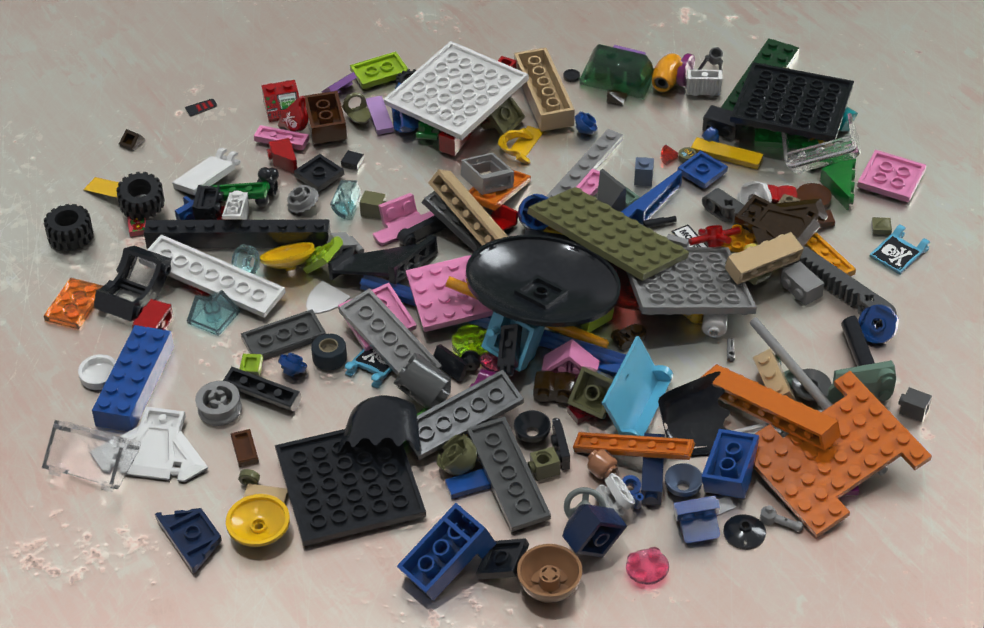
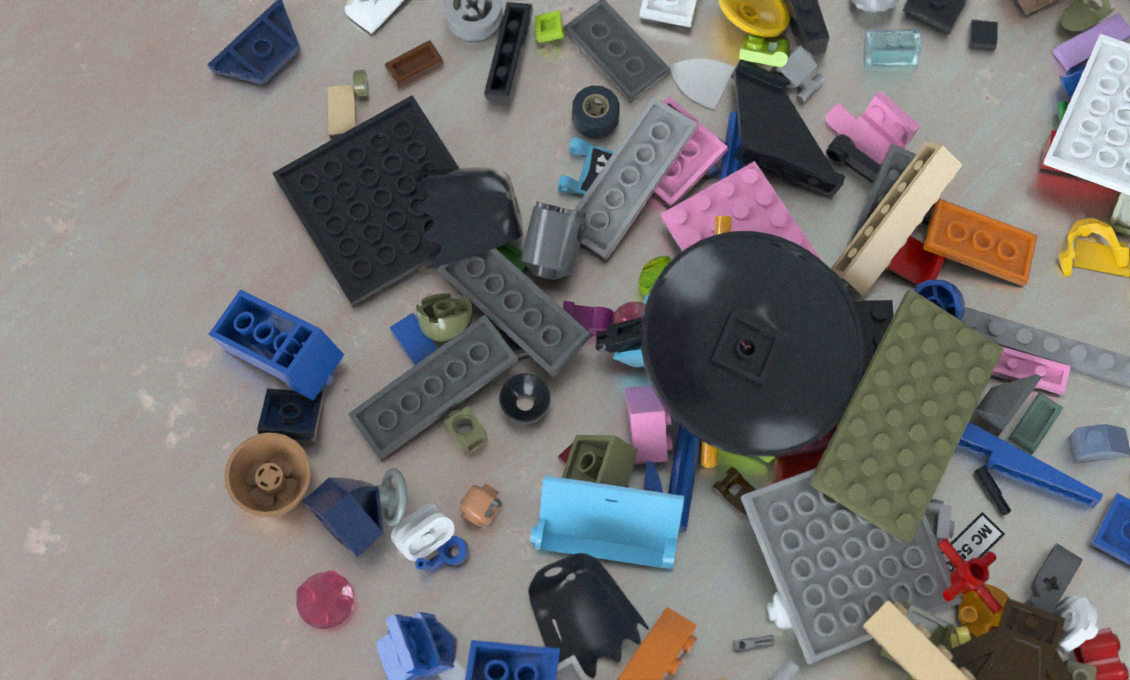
camera: 75 degrees right, 25 degrees up
yellow dish [226,494,290,547] -> none
blue plate [278,353,307,376] -> none
olive brick [360,191,386,219] -> none
black tile [433,344,469,381] -> none
light grey window [461,152,514,195] -> none
black wheel [461,350,481,371] -> none
dark brown brick [533,371,576,403] -> none
black hinge [551,418,570,470] -> none
orange tile [573,432,695,460] -> none
dark blue brick [641,433,665,505] -> none
sand blue piece [665,463,702,497] -> none

